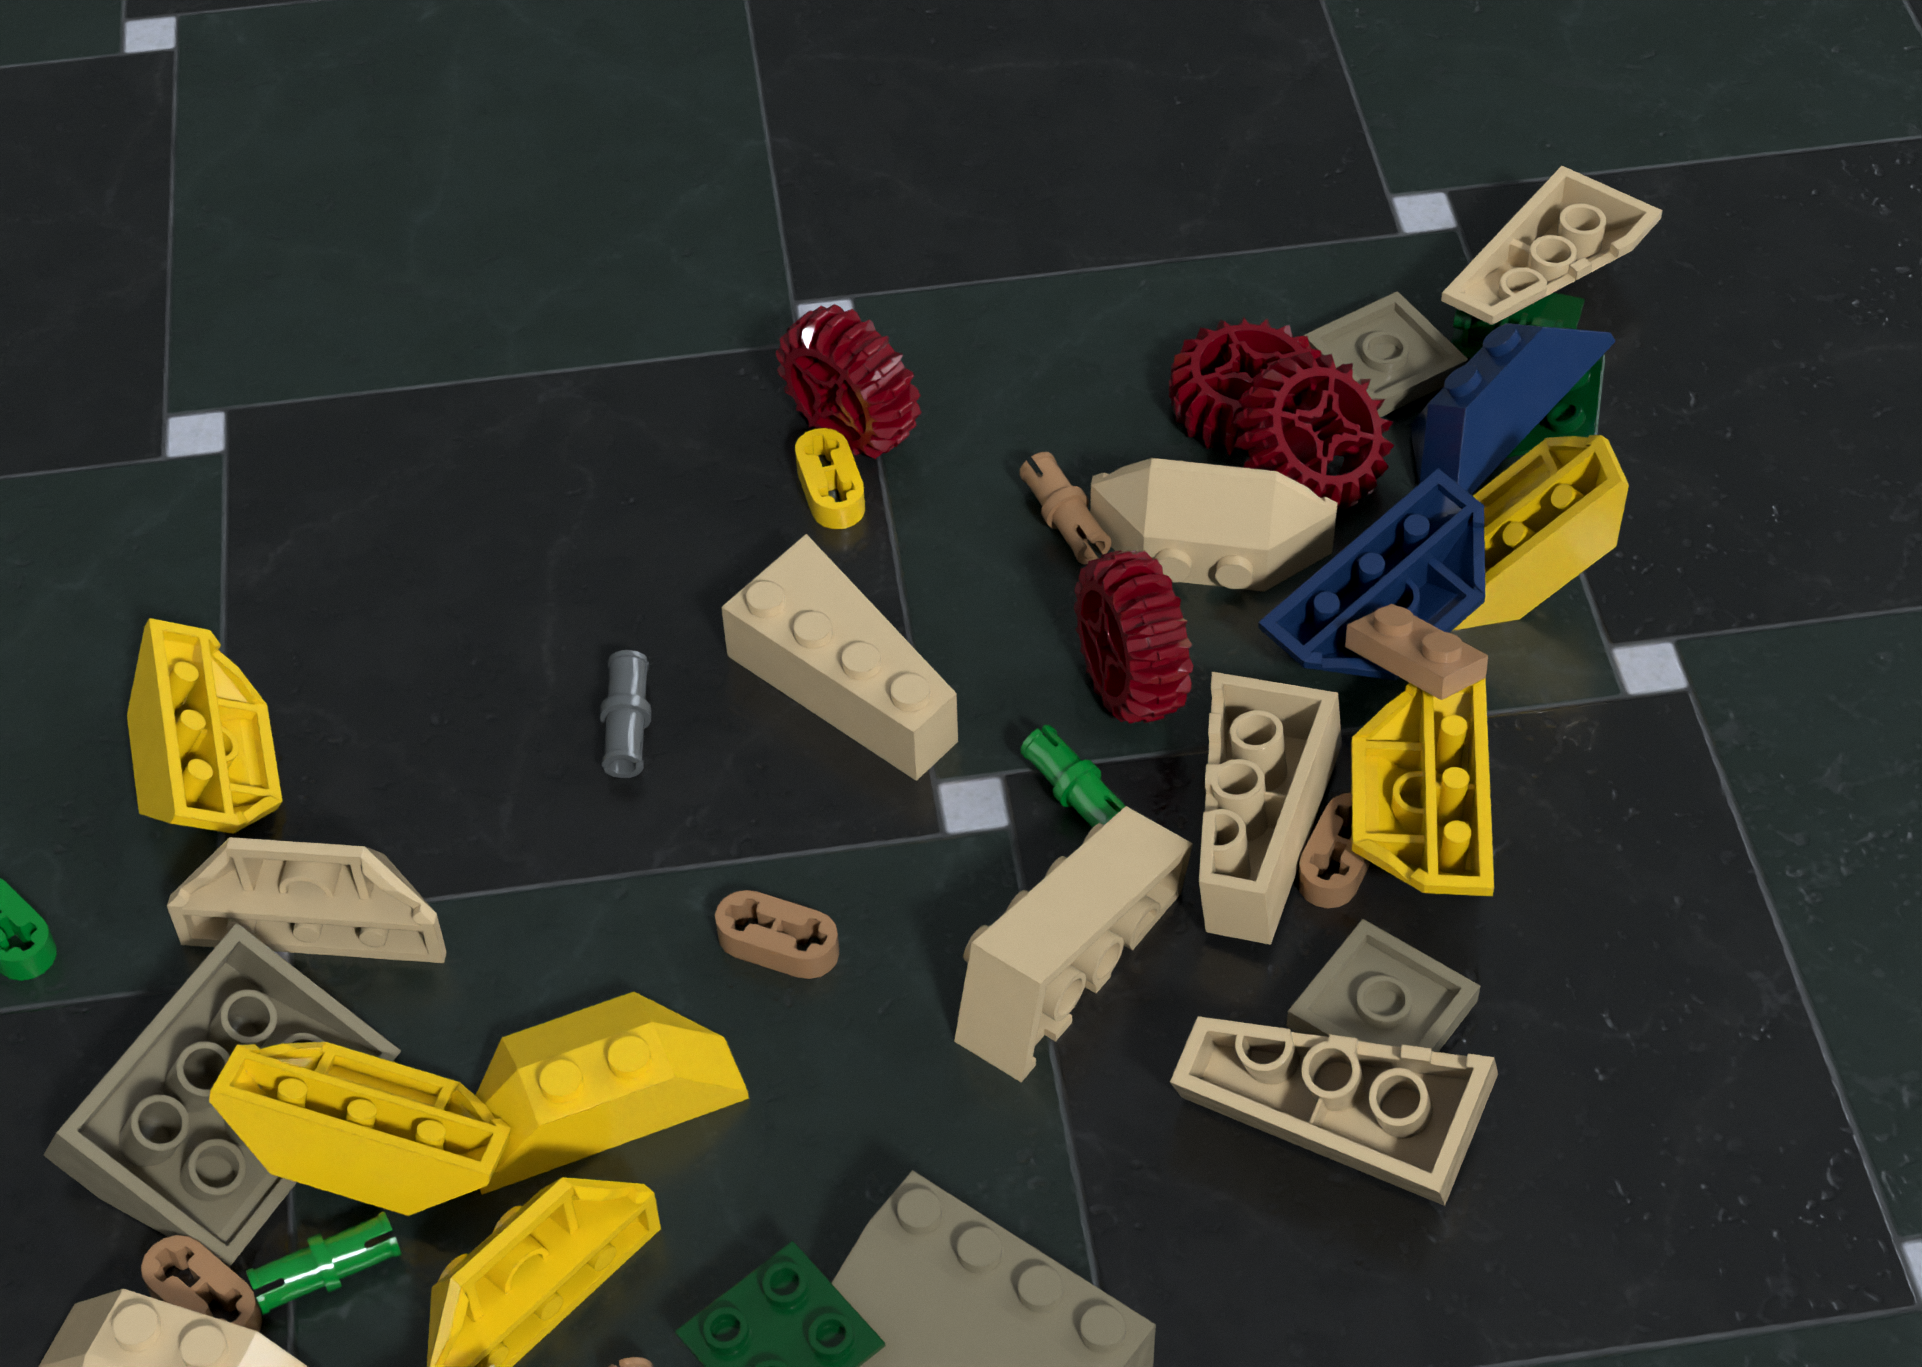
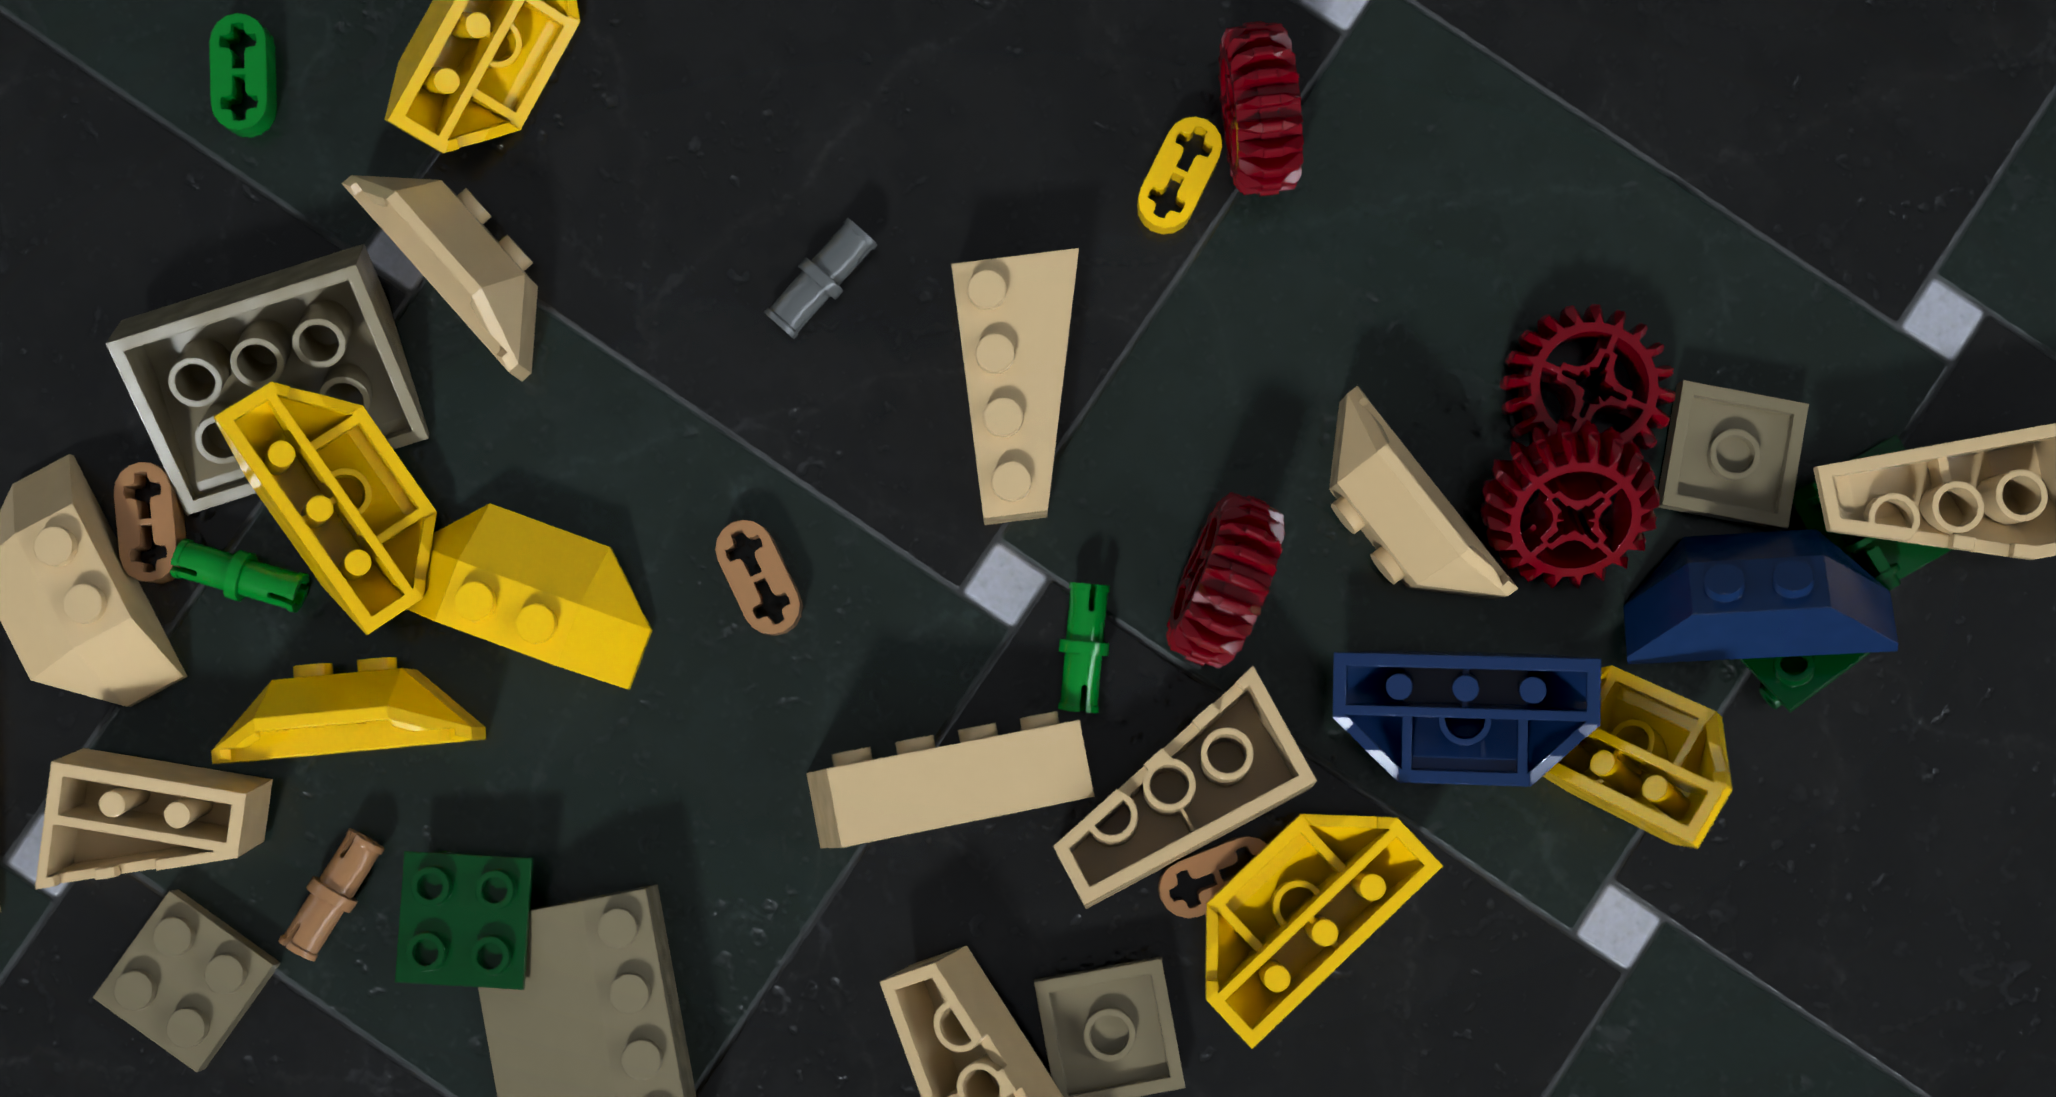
camera: 40 degrees right, 35 degrees up
medium nougat pin [1019,452,1112,564] -> none
medium nougat plate [1345,604,1488,700] -> none

